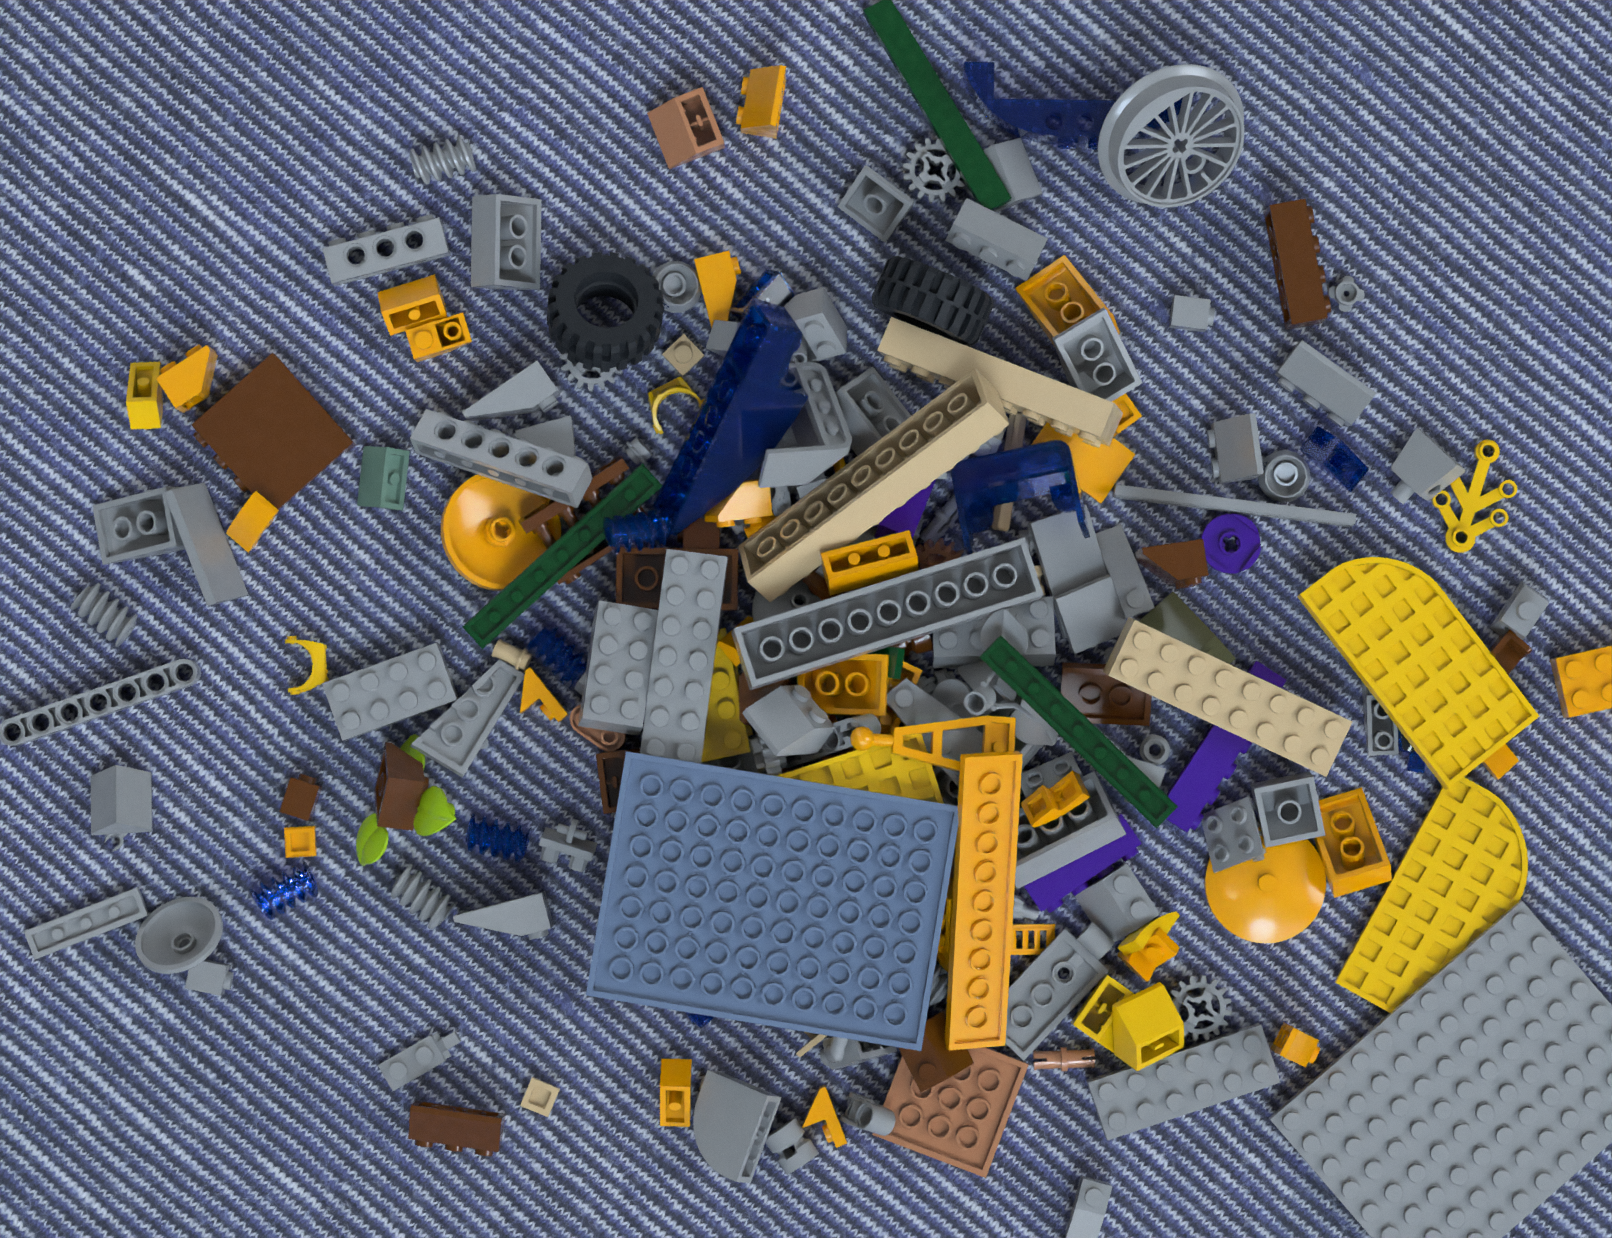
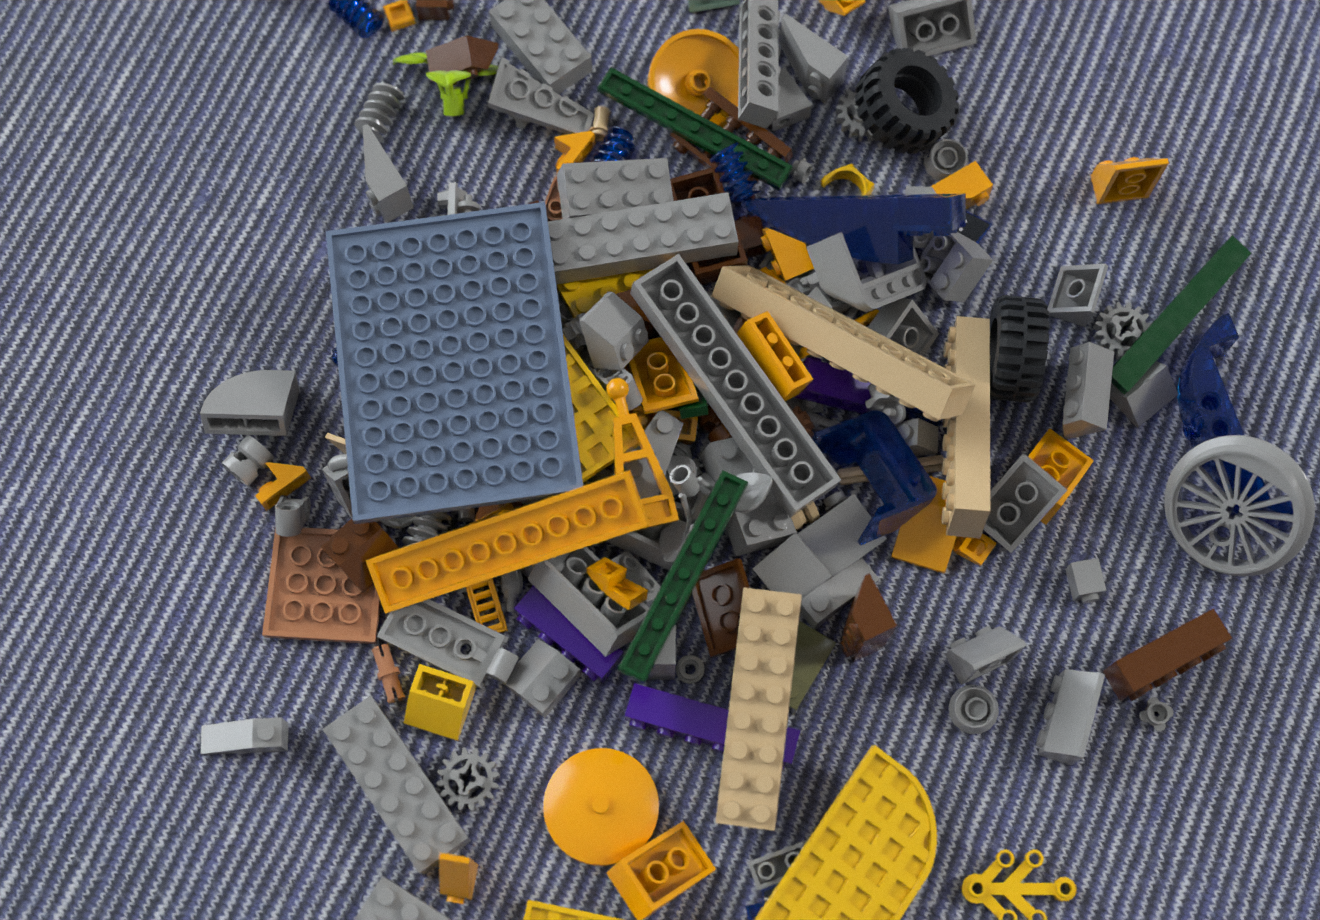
camera: 75 degrees right, 15 degrees down
light grey hinge [378,1031,461,1091] -> none
reddish brown slope [408,1100,506,1156] -> none
clear blue piece [465,813,532,863] -> none
tan plate [520,1077,560,1117] -> none
nougat slope [647,87,725,170] -> none
light orange slope [660,1058,692,1127] -> none
tan plate [662,334,705,377] -> none
yellow slope [1112,982,1184,1071] -> none
light grey tile [1113,484,1357,527] -> none
yellow slope [1117,911,1180,956] -> none
light orange slope [1117,927,1180,982] -> none
dark purple plate [1201,514,1261,574] -> none
light grey hinge [1201,796,1266,873] -> none
light grey slope [1250,771,1325,848] -> none
clear blue slope [1299,426,1369,493] -> none
light grey torso [1390,428,1466,505] -> none

